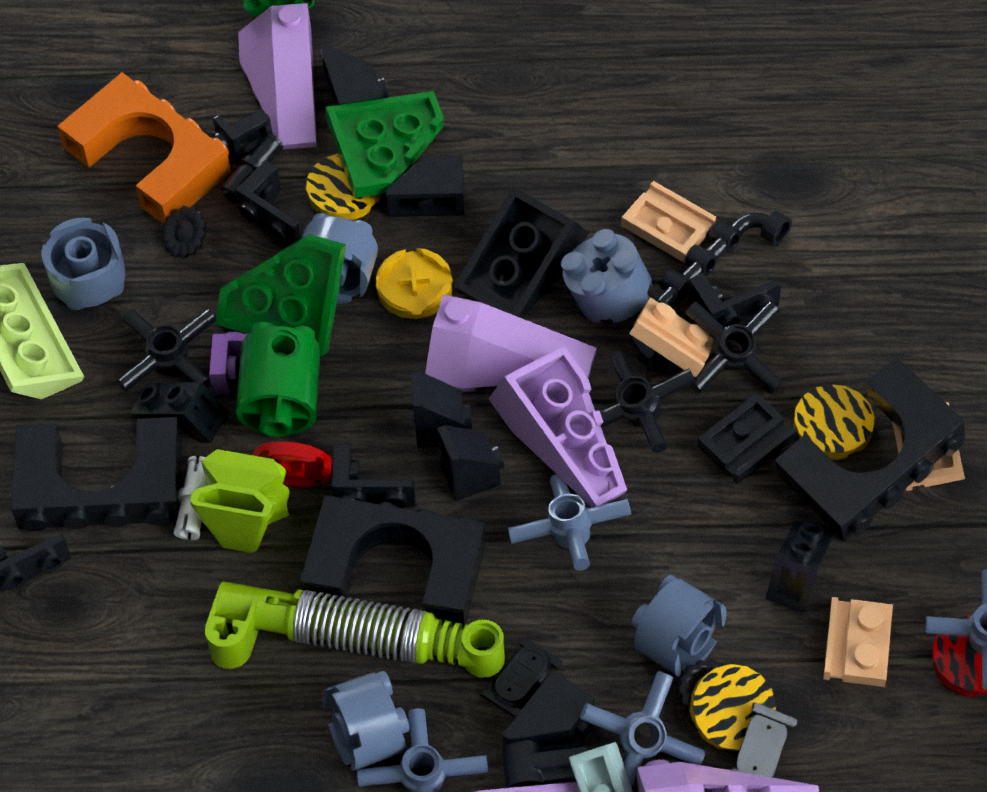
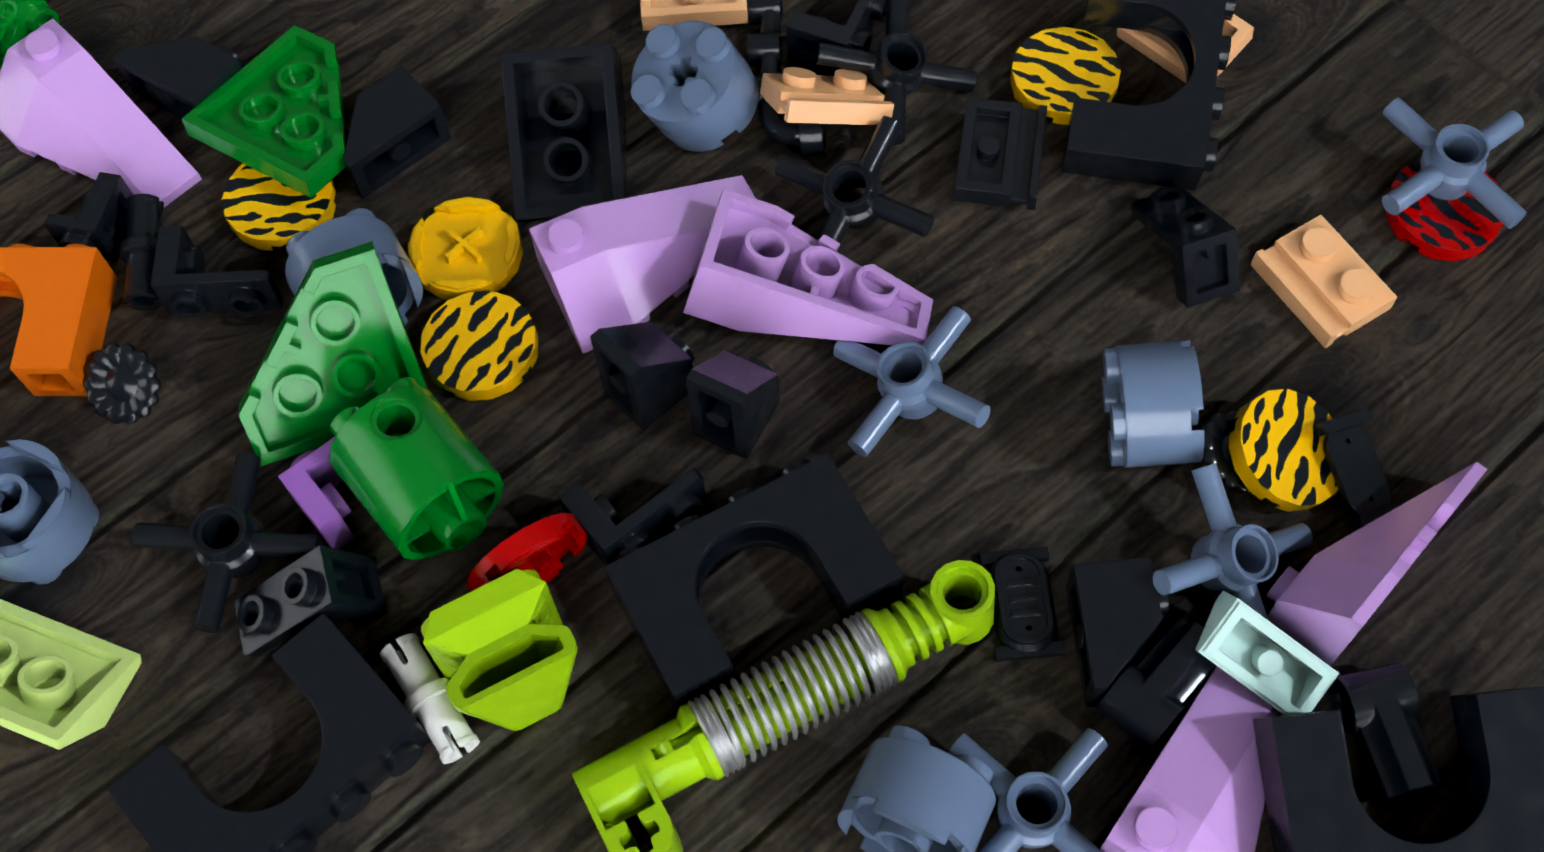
camera: 40 degrees left, 5 degrees up
none -> yellow tile [420,291,538,401]

